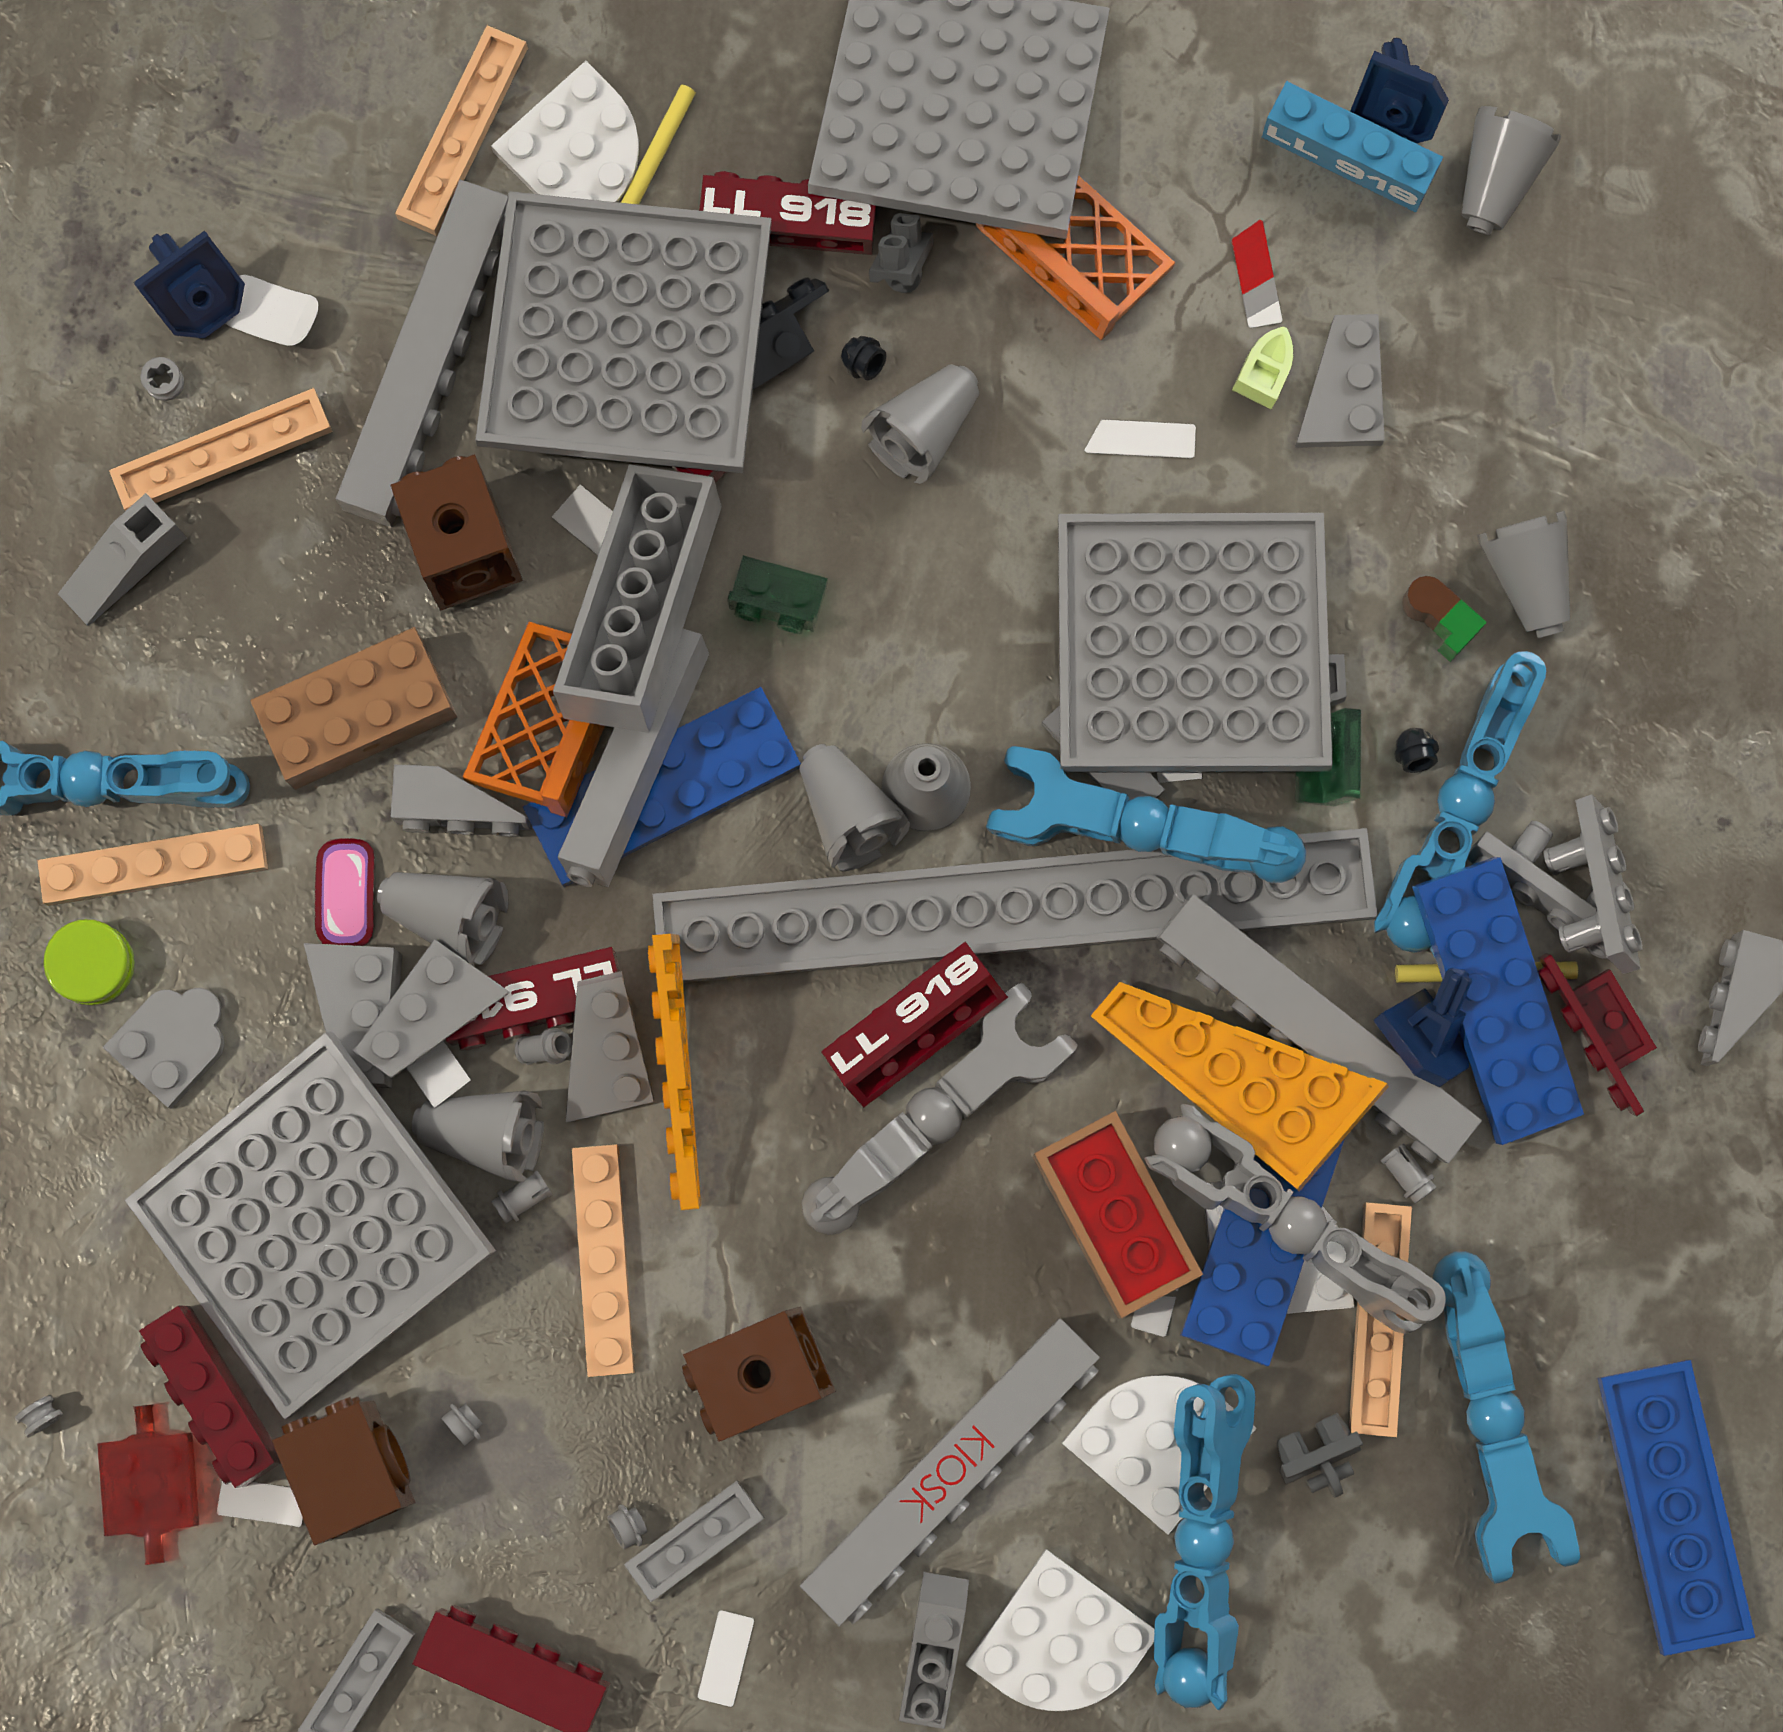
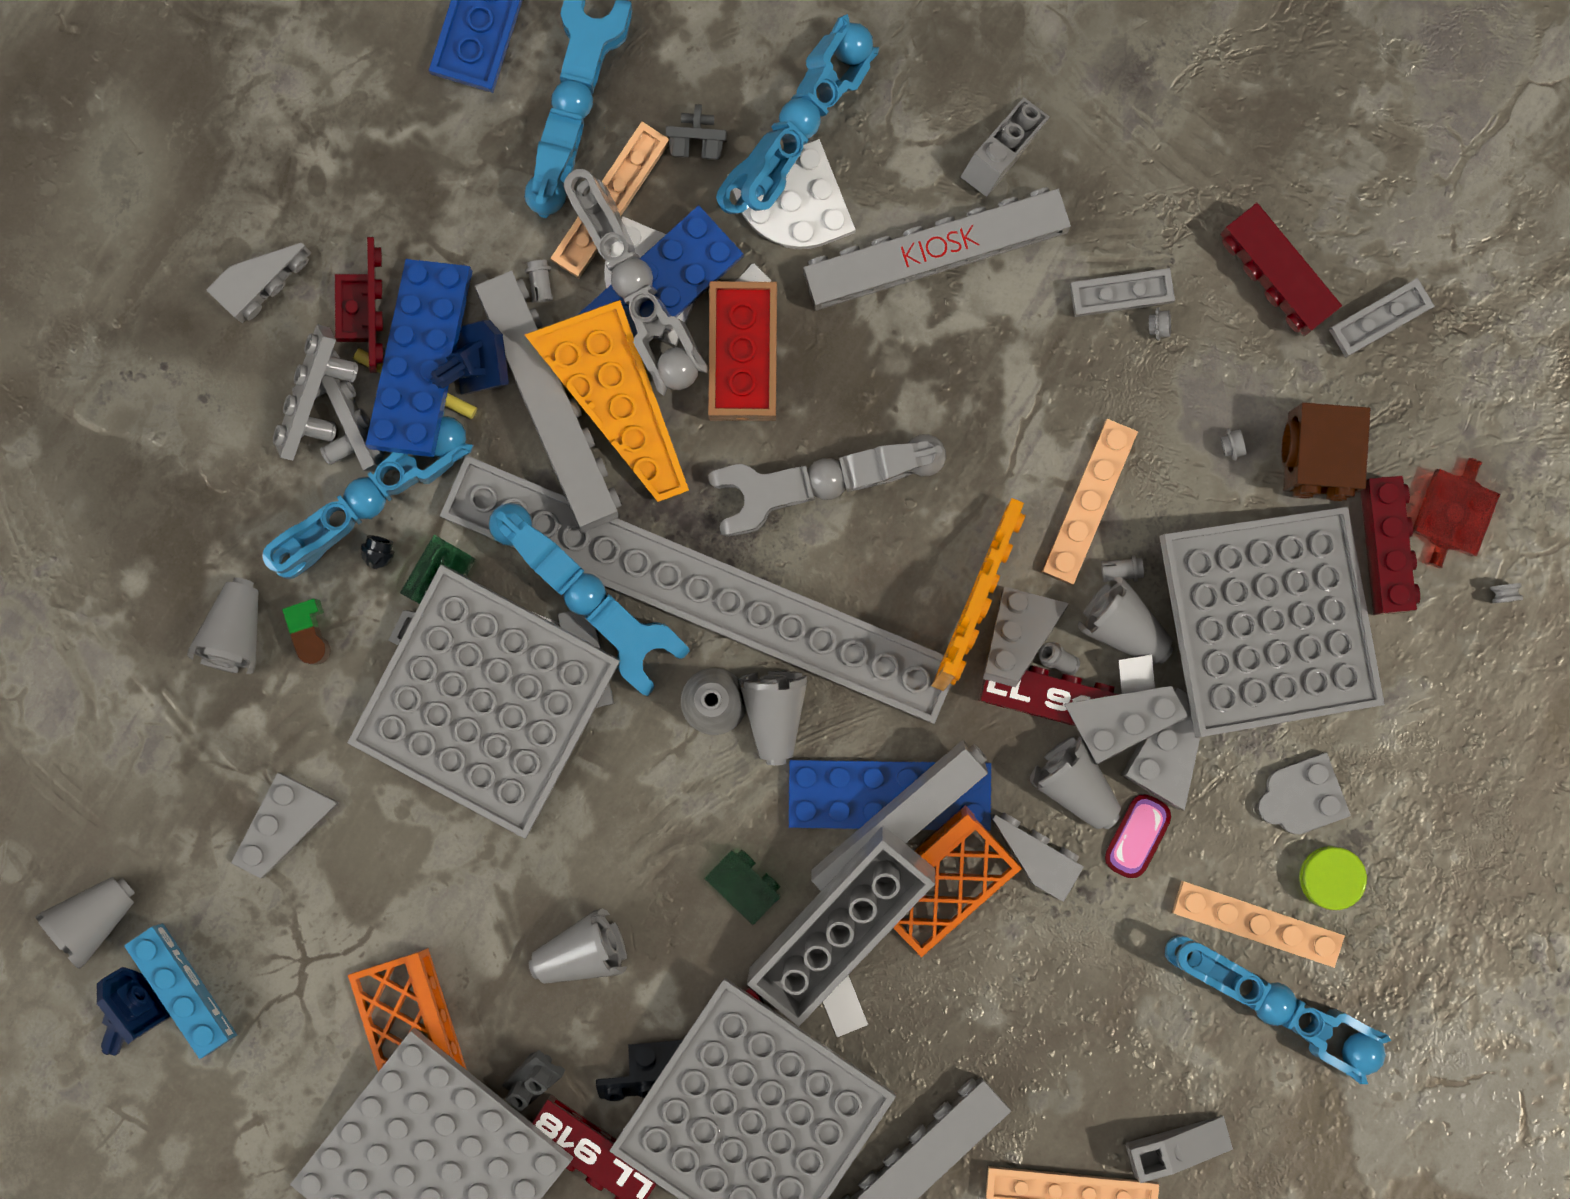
camera: 150 degrees left, 5 degrees up
white sticker [217,1481,303,1527] -> none
medium nougat brick [250,627,457,790] -> none
reddish brown brick [390,454,523,611] -> none
reddish brown brick [682,1306,836,1442] -> none
white sticker [698,1610,754,1707] -> none
dark red brick [821,941,1008,1108] -> none
black plate [841,336,887,381] -> none
white plate [965,1549,1154,1711] -> none
white sticker [1085,420,1196,458] -> none
sticker [1232,220,1282,328] -> none
yellowish green plate [1232,326,1293,409] -> none

